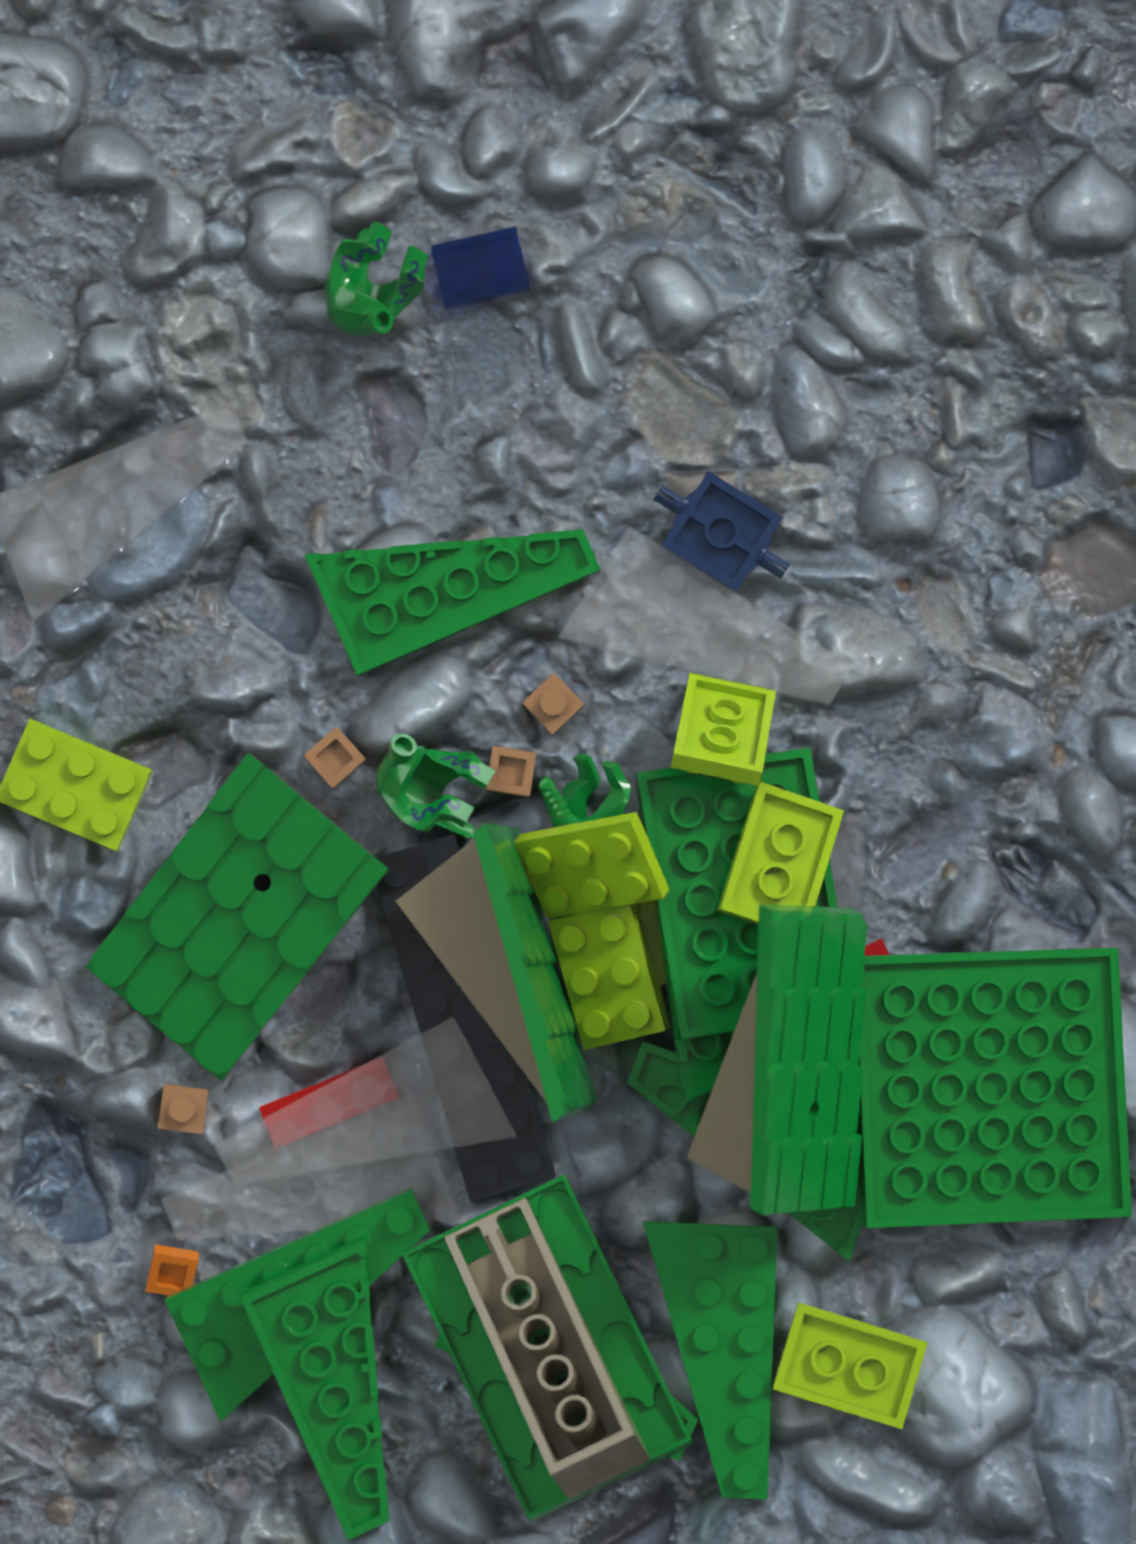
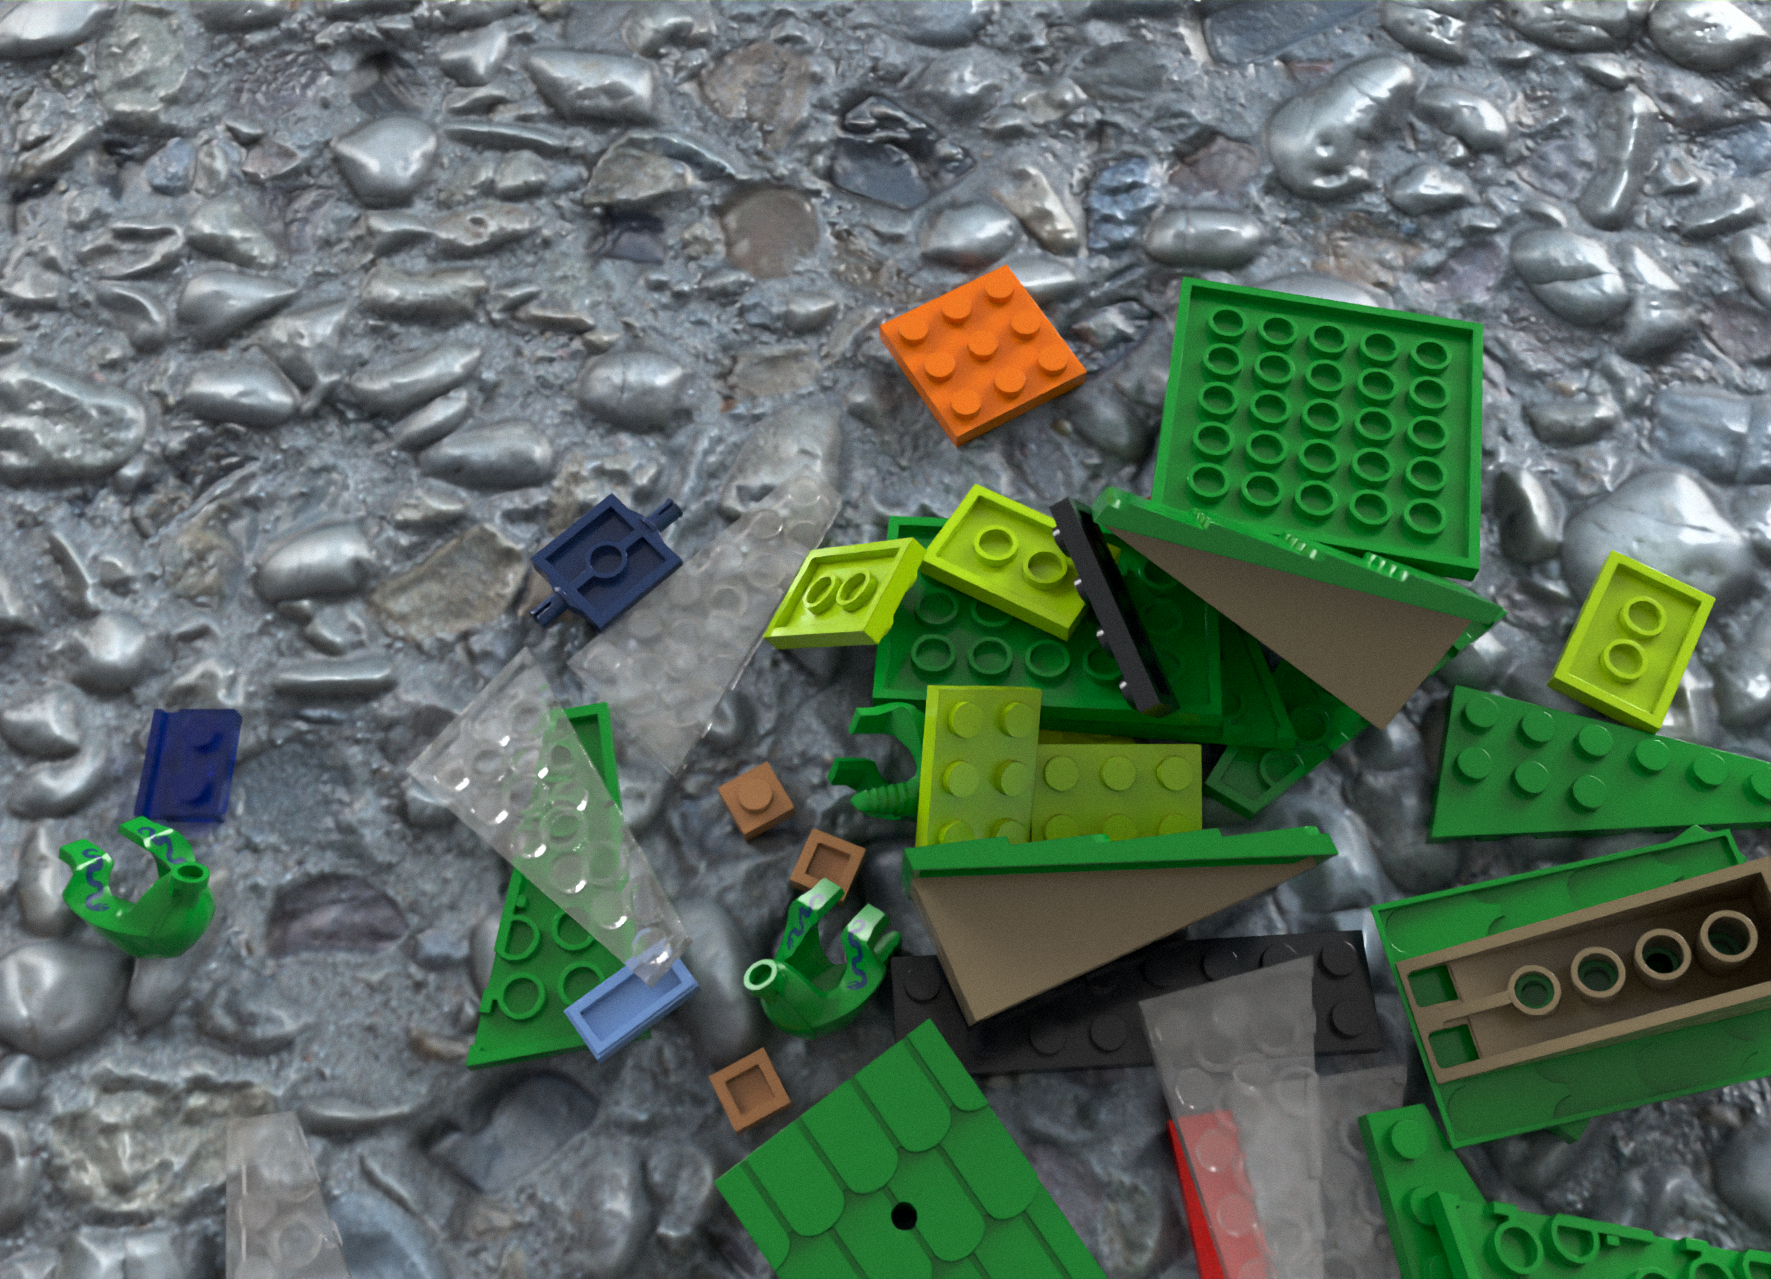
camera: 75 degrees left, 20 degrees down
none -> clear wing [406,646,693,989]
none -> medium blue tile [564,938,701,1064]
none -> orange plate [879,264,1087,448]
none -> black plate [1049,496,1181,719]

